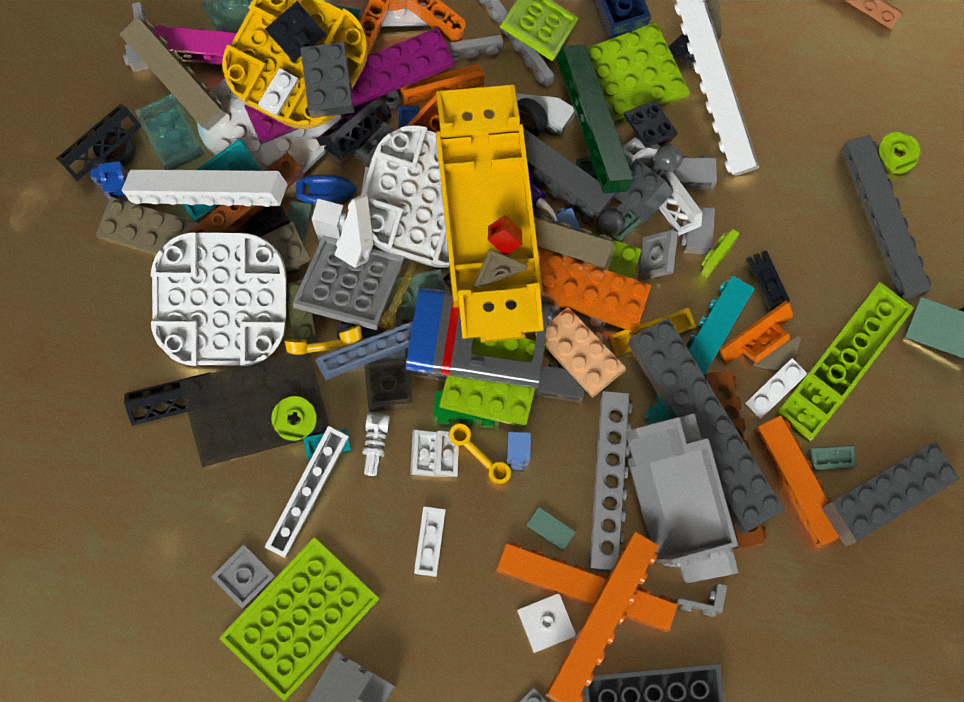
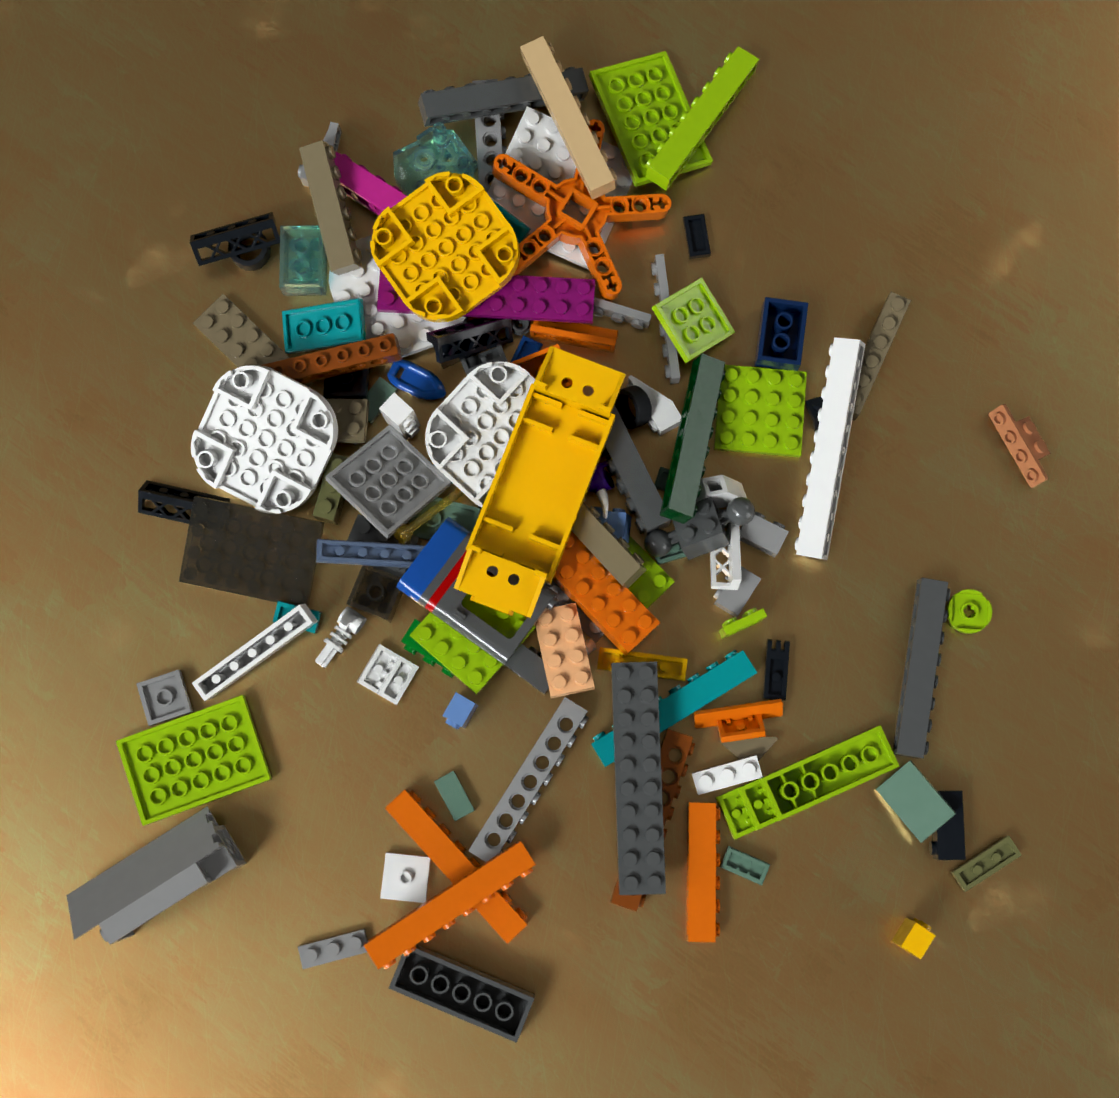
camera: 35 degrees right, 5 degrees up
blue brick [90,161,127,199] -> none
white brick [121,170,288,207] -> none
white plate [258,68,299,117] -> none
black hinge [265,1,326,63] -> none
lime plate [271,396,317,441] -> none
yellow piece [285,325,362,355] -> none
dark grey brick [301,42,355,118] -> none
white slope [335,194,373,268] -> none
white plate [414,507,446,577] -> none
yellow piece [448,423,511,484] -> none
dark tan tile [473,249,528,289] -> none
red panel [488,215,522,255] -> none
black bracket [624,100,678,148] -> none
light grey panel [625,413,739,584] -> none
light grey plate [638,230,678,280] -> none
light grey bracket [675,584,727,617] -> none
dark grey brick [822,441,960,547] -> none

